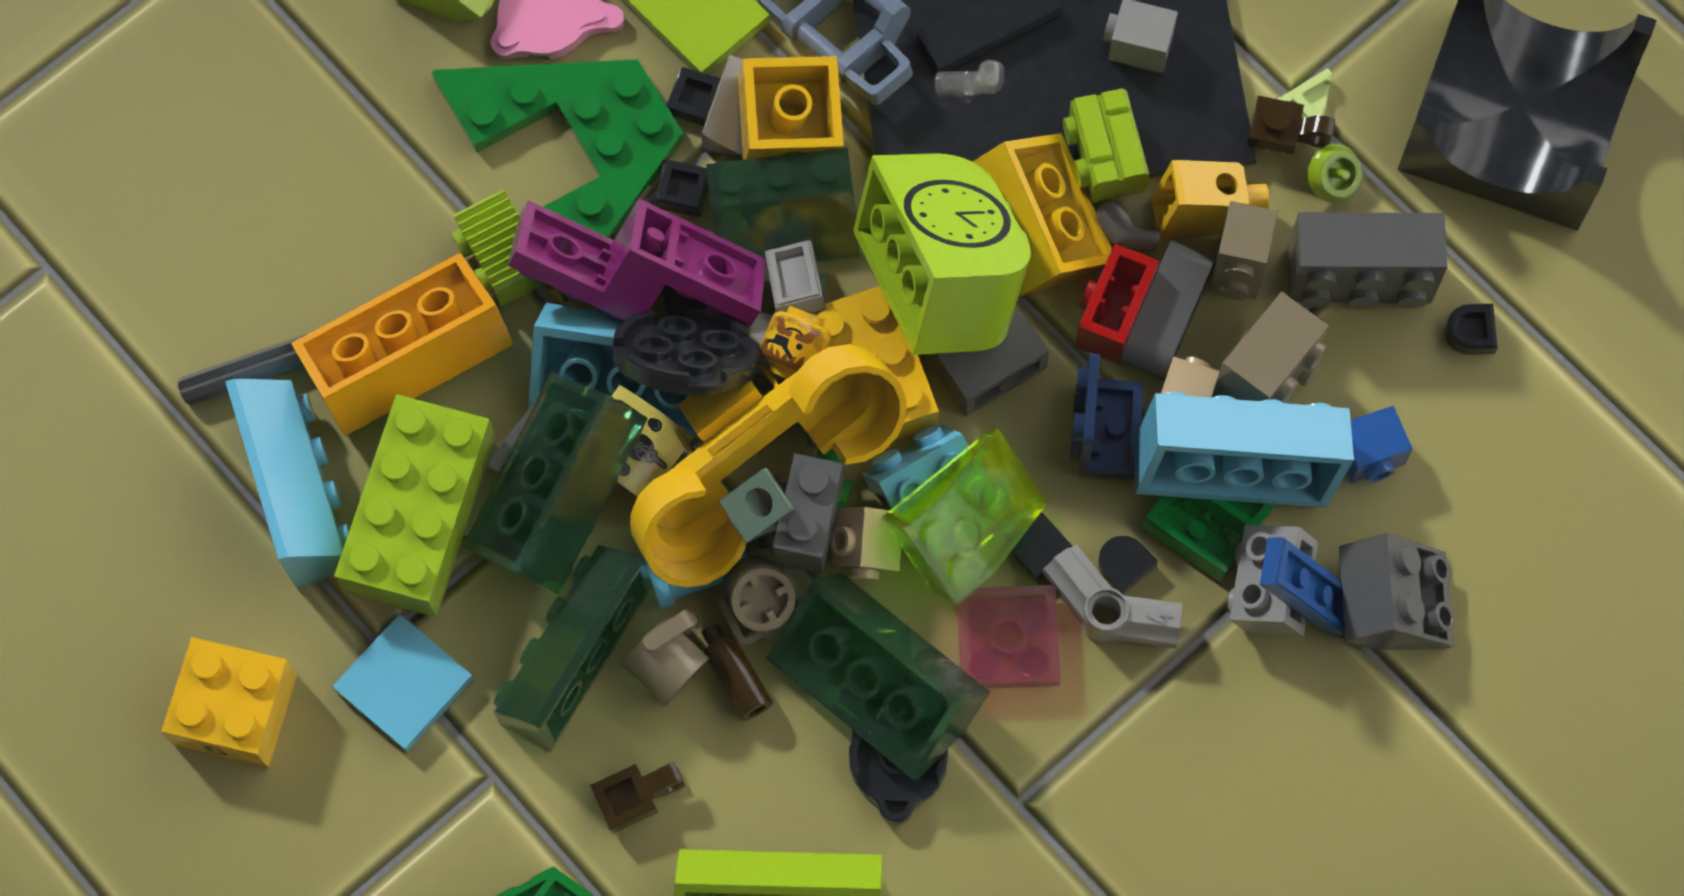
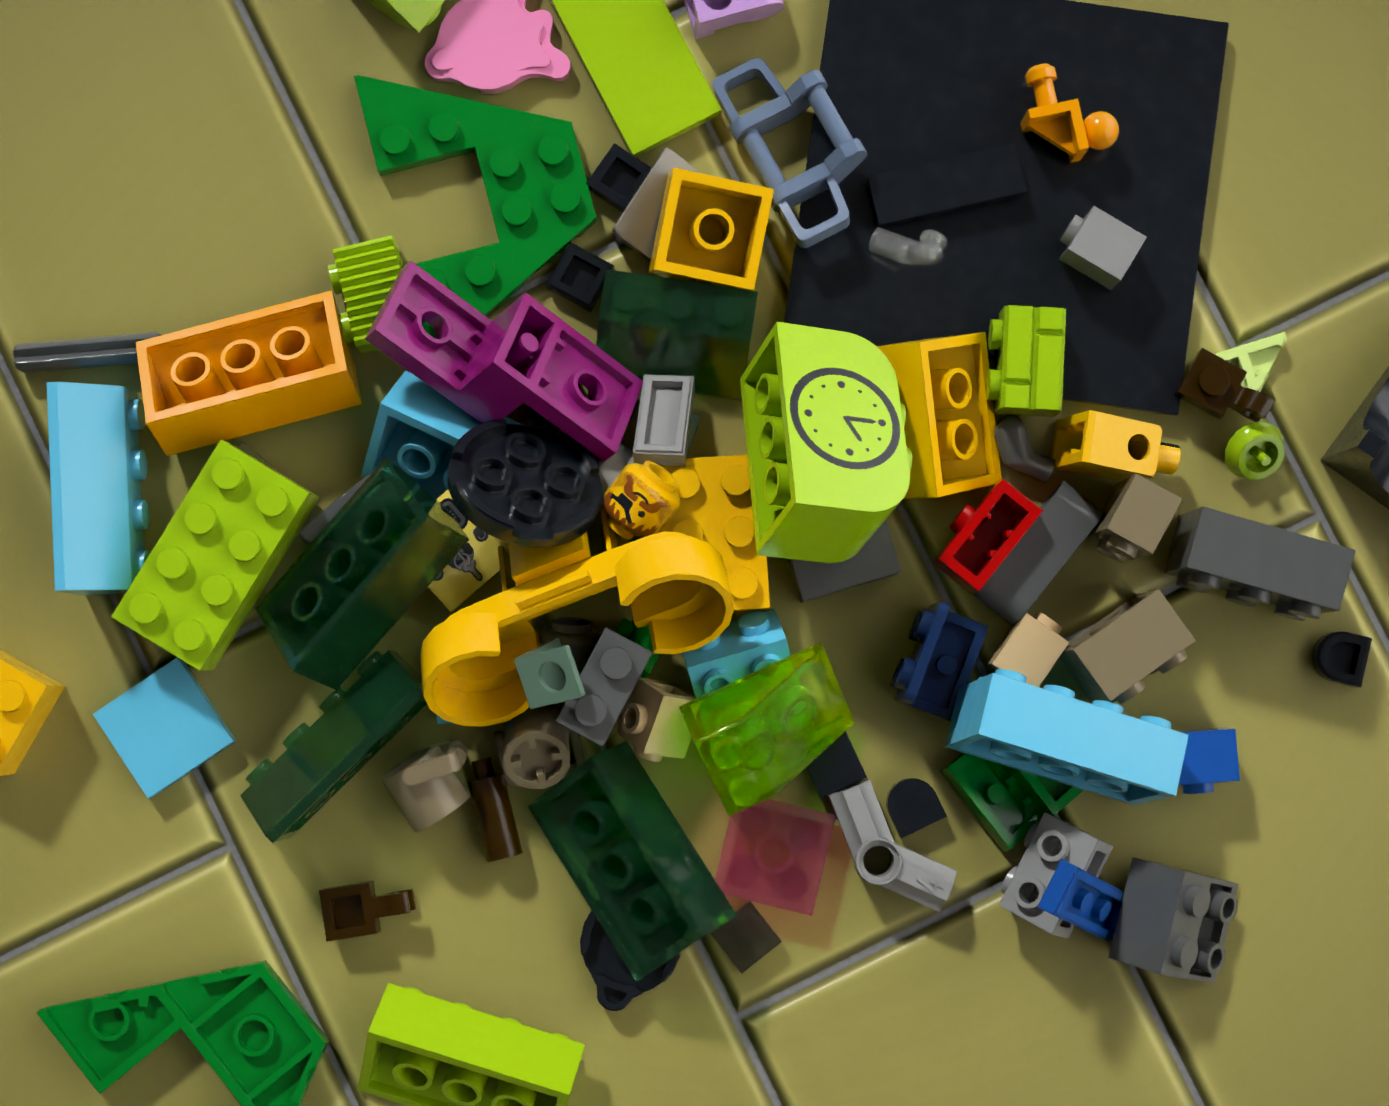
camera: 15 degrees right, 15 degrees up
none -> clear smoke tile [710,900,782,974]

